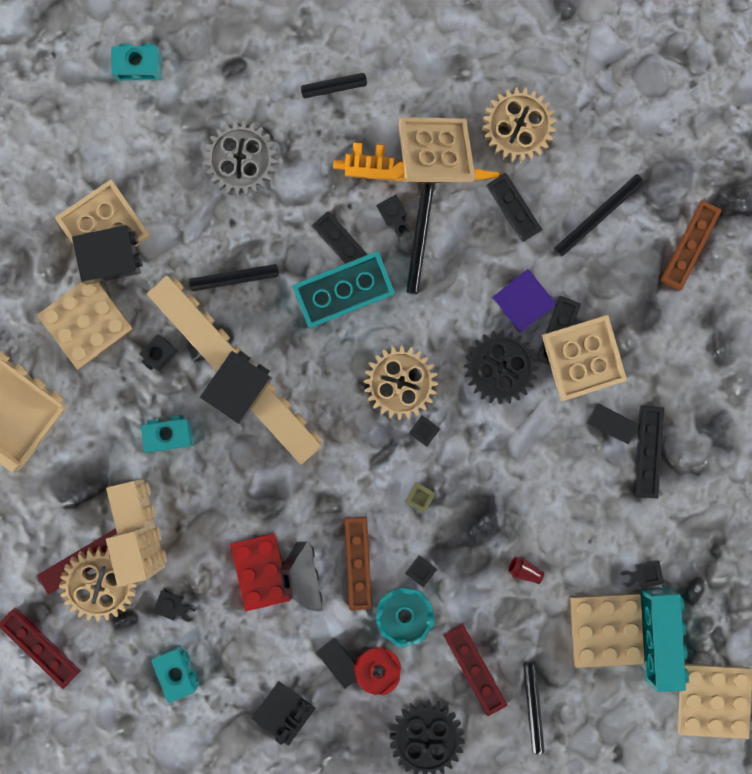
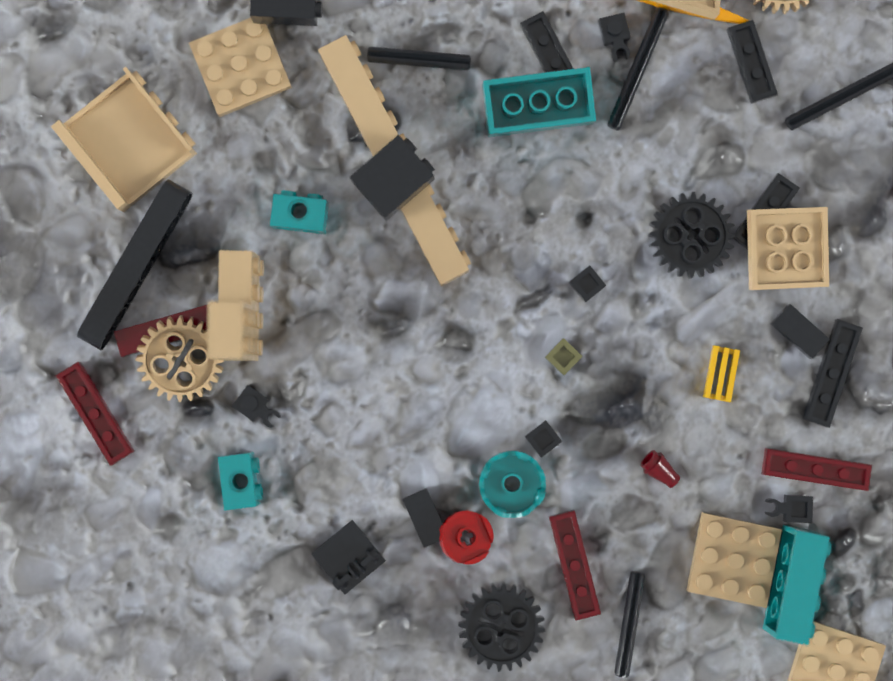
camera: 15 degrees right, 0 degrees up
black brick [139,334,178,371] -> none
red plate [230,533,291,612] -> none
black slope [280,541,323,611] -> none
dark orange tile [344,516,372,611] -> none
tan gear [364,345,438,420] -> none
dark purple tile [492,269,556,333] -> none
none -> black beam [77,179,193,351]
none -> yellow tile [703,345,740,402]
none -> dark red tile [761,448,872,491]

